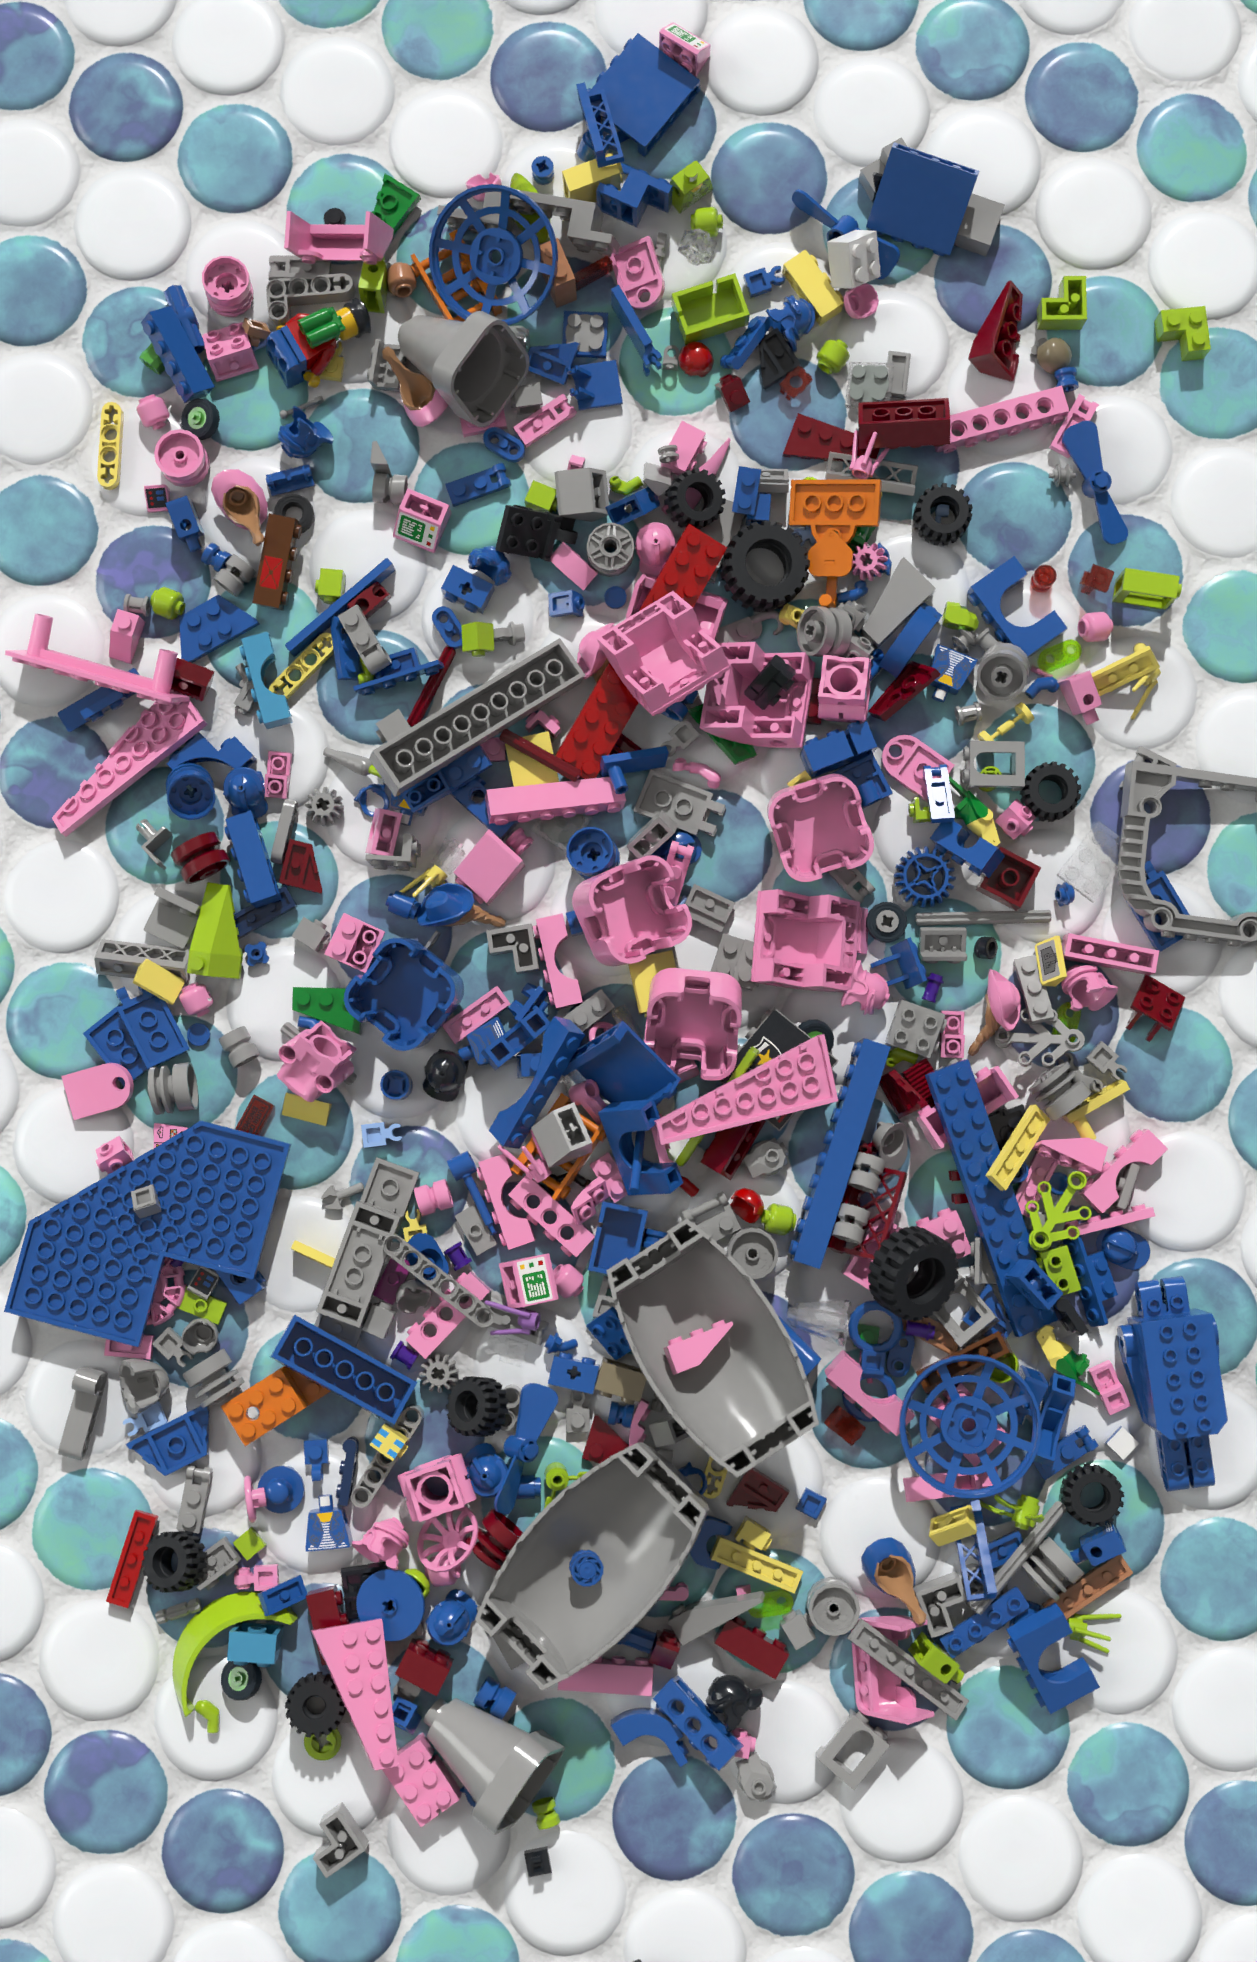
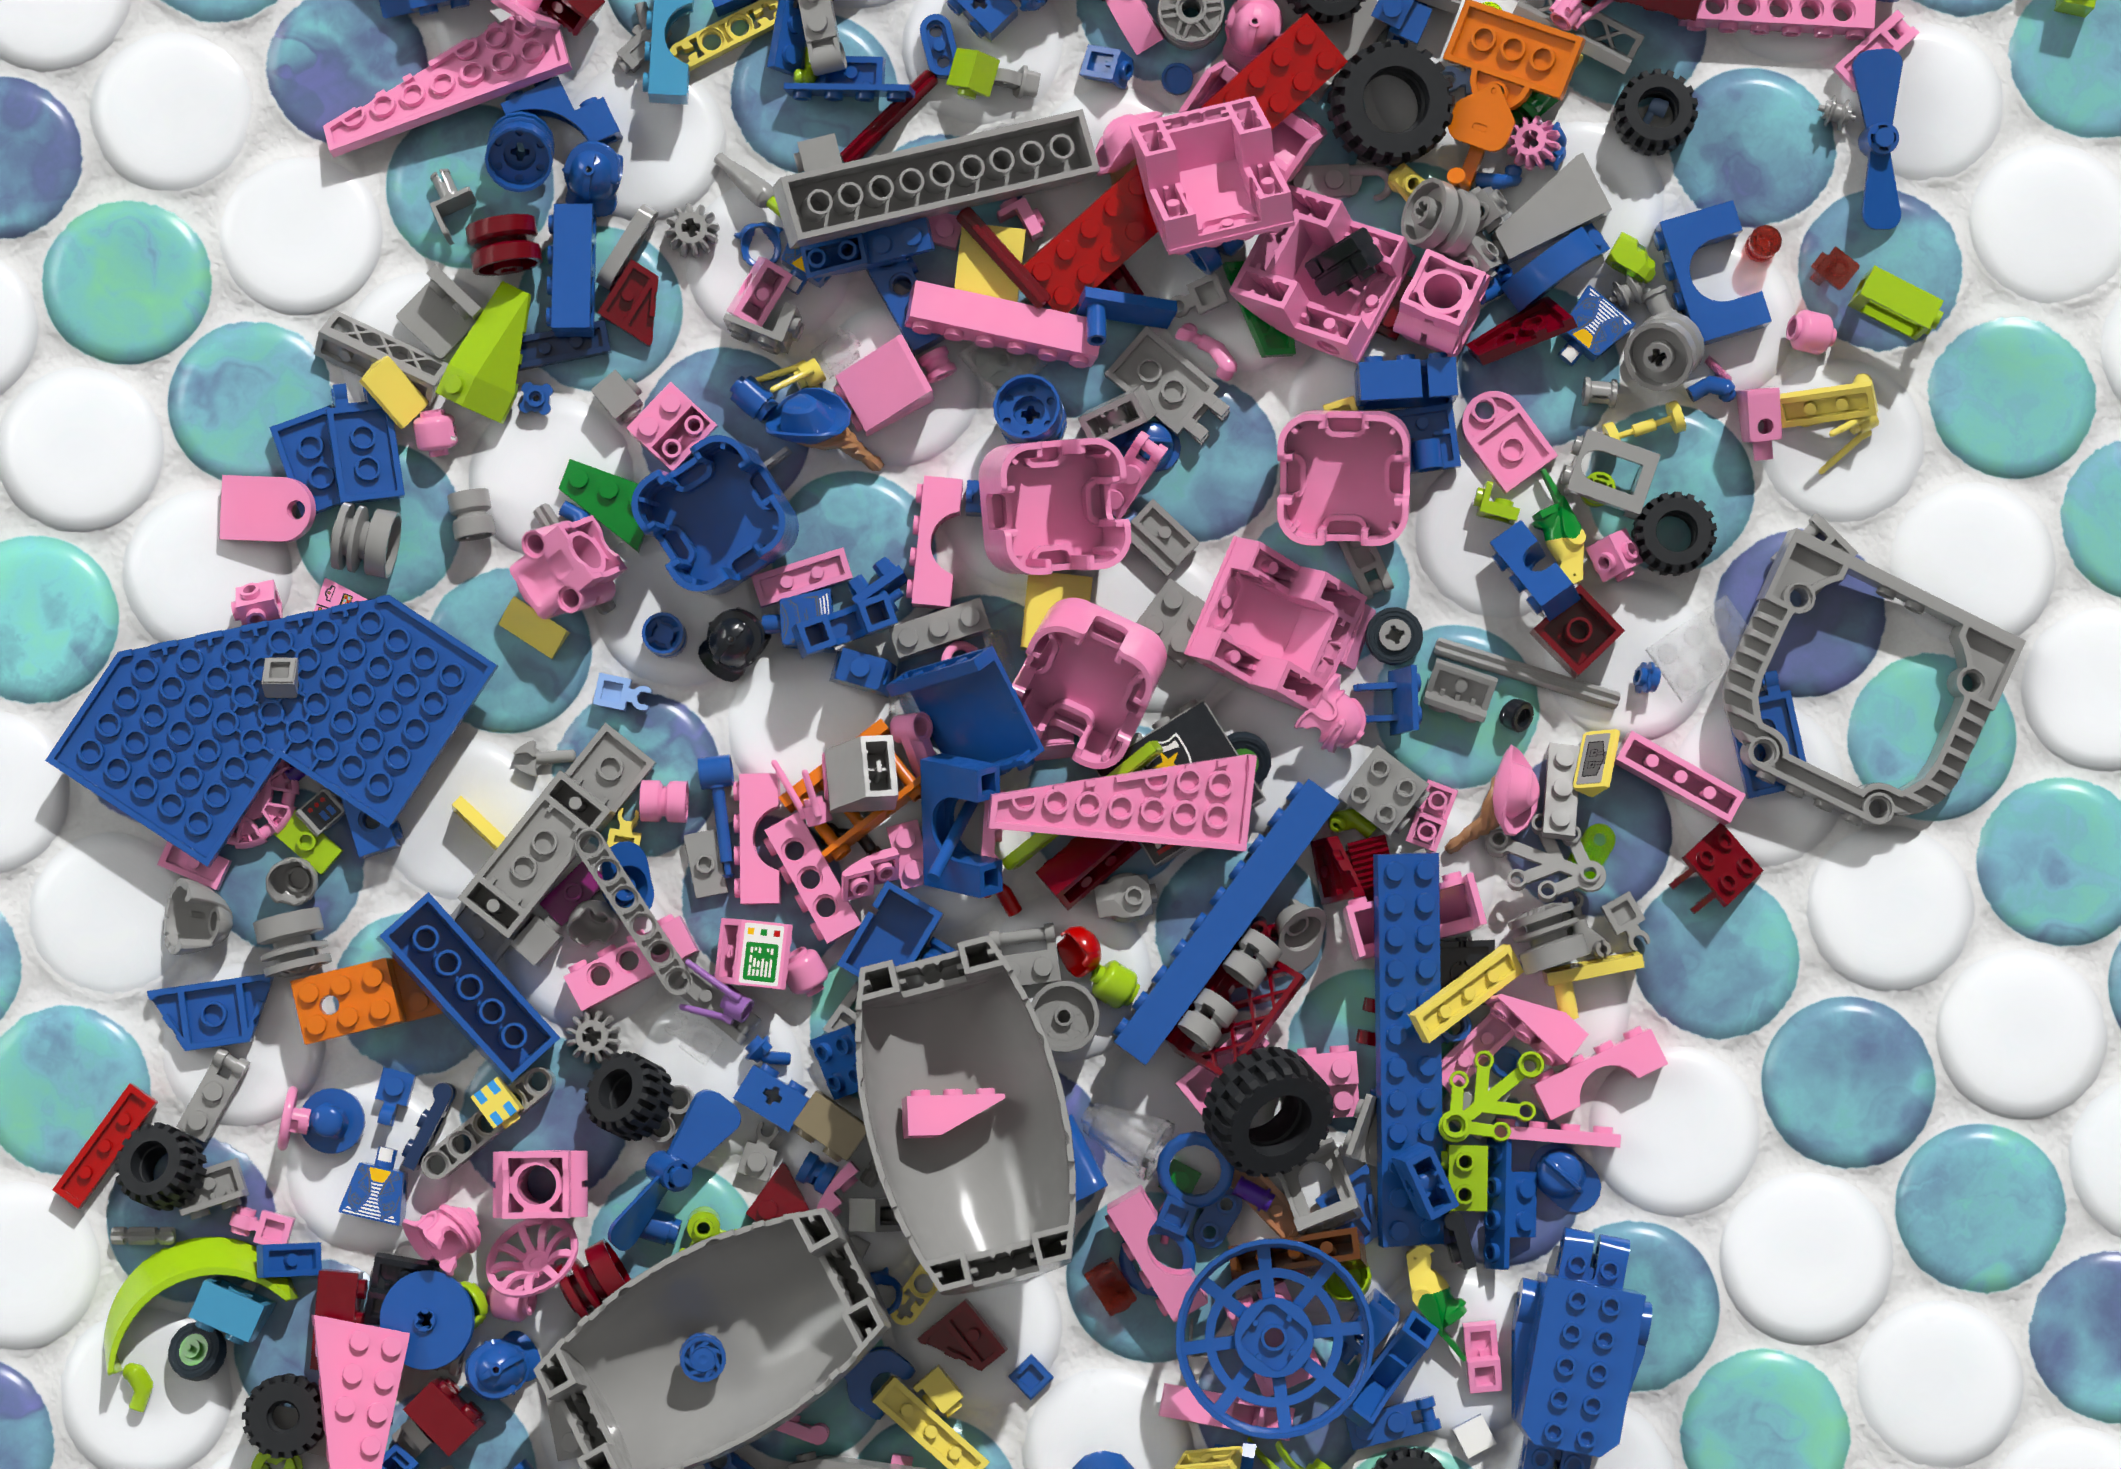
camera: 15 degrees right, 0 degrees up
light grey beam [58,1366,108,1461] -> none
light blue plate [123,1401,168,1436] -> none
light grey plate [152,1327,194,1367] -> none
blue piece [187,1023,211,1046] -> none
lime tile [233,1527,266,1561] -> none
clear red tile [235,1094,275,1135] -> none
bright pink slope [264,751,292,799] -> none
dark purple bush [390,1340,419,1370] -> none
dark purple bush [443,1241,472,1271] -> none
blue helmet [463,1443,509,1498] -> none
light grey brick [486,924,540,975] -> none
blue arch [489,1016,585,1149] -> none
blue gear [893,846,956,908] -> none
dark purple pin [921,973,944,1003] -> none
plate [923,764,955,824] -> none
clear neon green plate [1037,639,1082,672] -> none
bright pink helmet [1061,965,1118,1011] -> none
light grey plate [1112,1163,1140,1209] -> none

